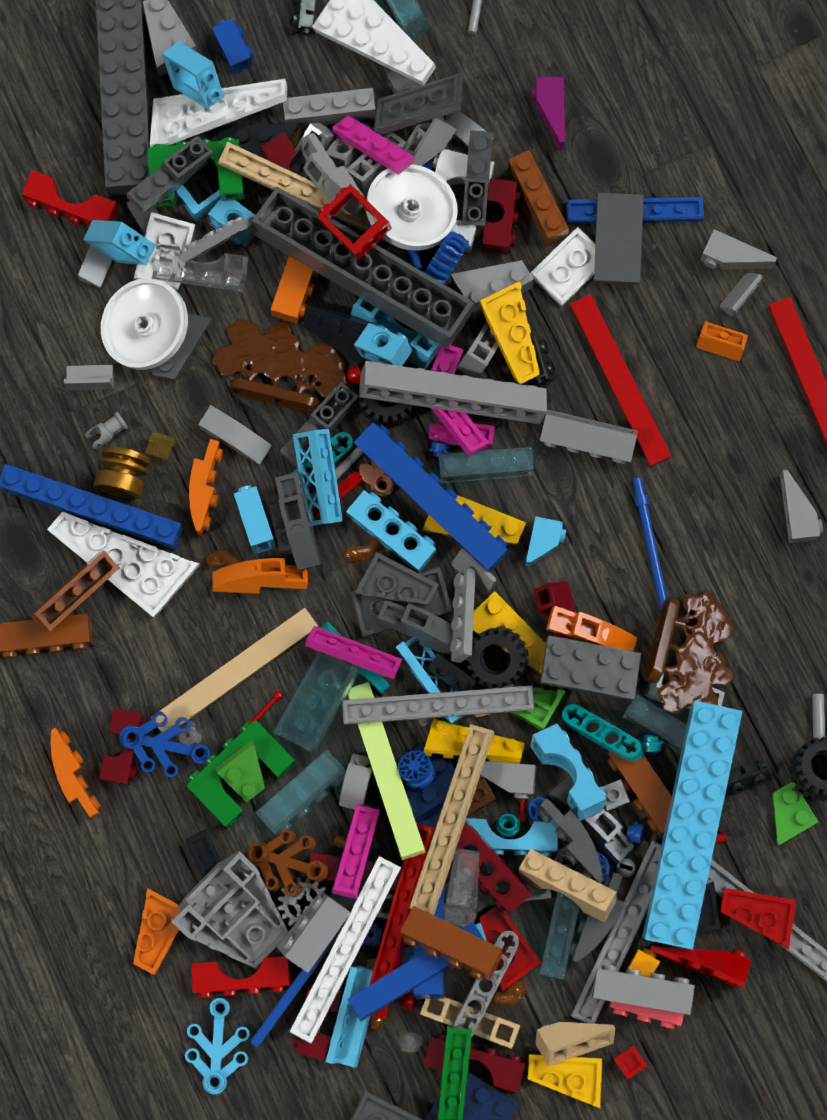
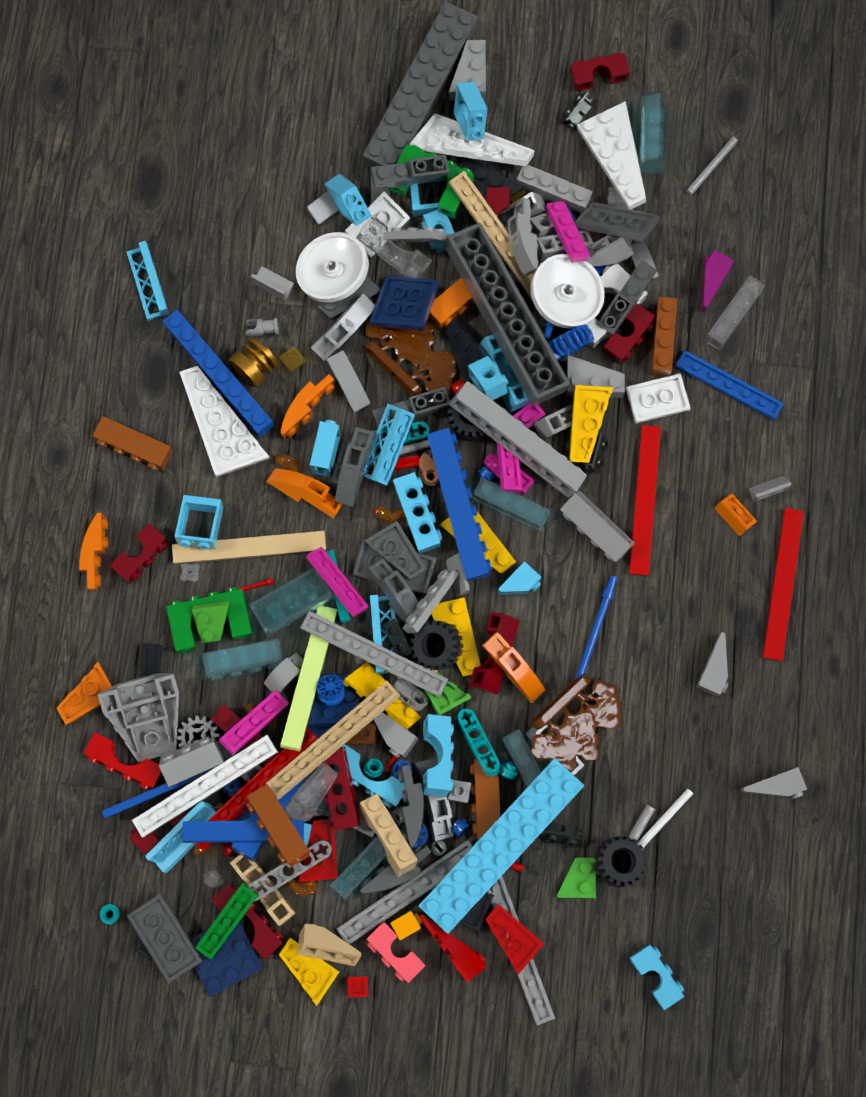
camera: 30 degrees right, 0 degrees up
red arch [22,170,119,228] -> none
dark orange brick [30,551,120,632] -> none
blue plant [119,711,210,777] -> none
medium azure plant [185,998,250,1094] -> none
blue brick [212,18,254,74] -> none
dark orange plant [248,830,328,897] -> none
red window [317,184,392,260] -> none
dark grey plate [540,635,641,701] -> none
light grey brick [592,965,695,1015] -> none
dark grey tile [594,193,644,285] -> none
light grey slope [701,229,777,270] -> none
none -> medium azure window [175,495,224,550]
none -> light grey slope [311,293,375,361]
none -> dark blue plate [370,276,440,331]
none -> light grey piece [393,679,428,711]
none -> clear brick [705,276,765,351]

